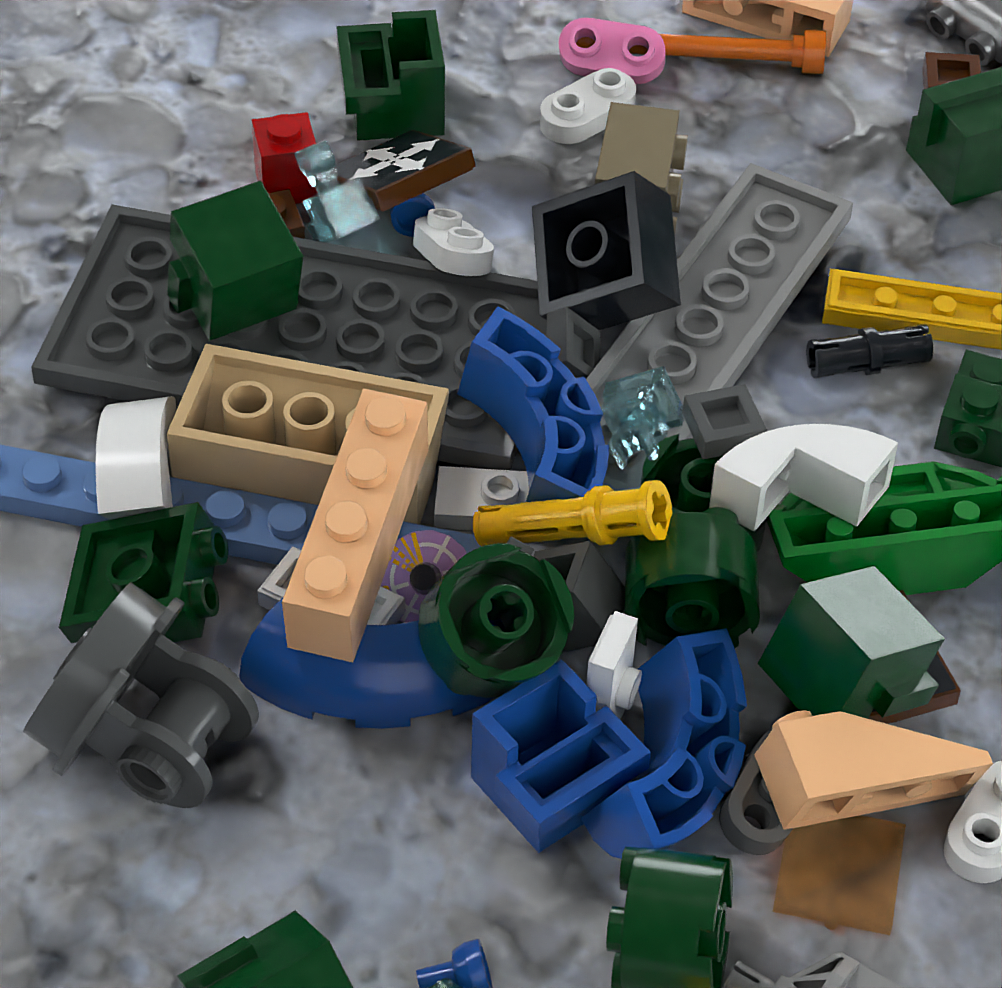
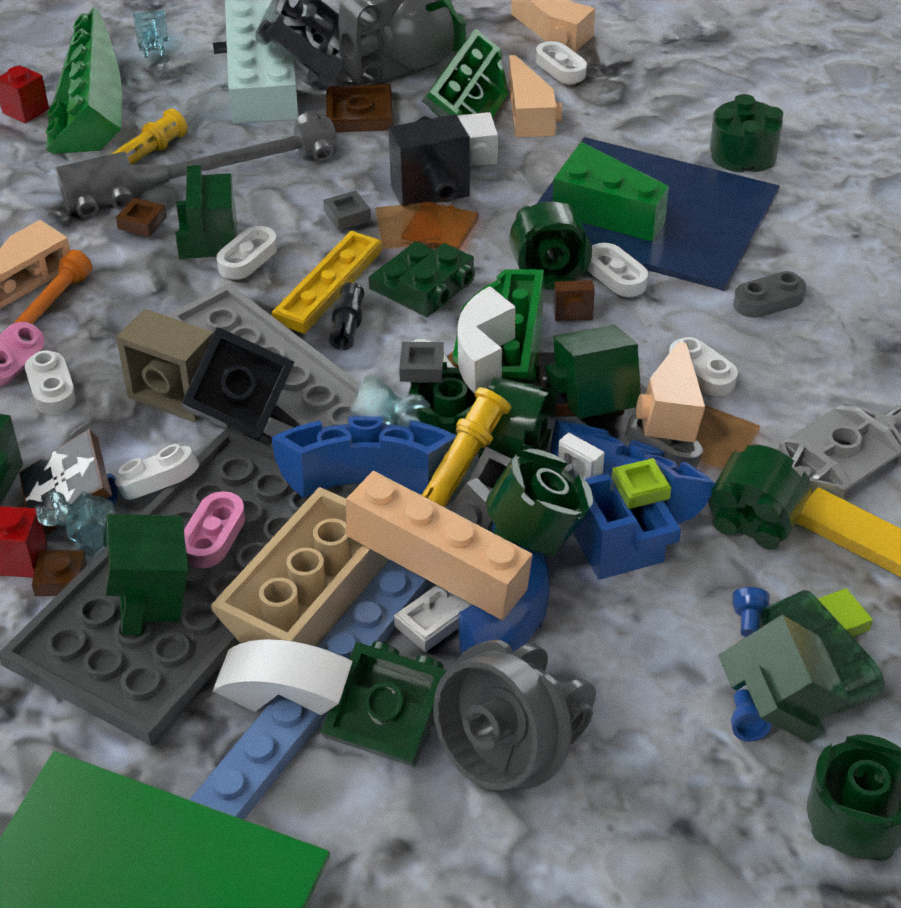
camera: 70 degrees left, 5 degrees down
none -> bright pink plate [184,491,245,568]
none -> white plate [217,226,277,281]
none -> lime tile [611,458,671,509]

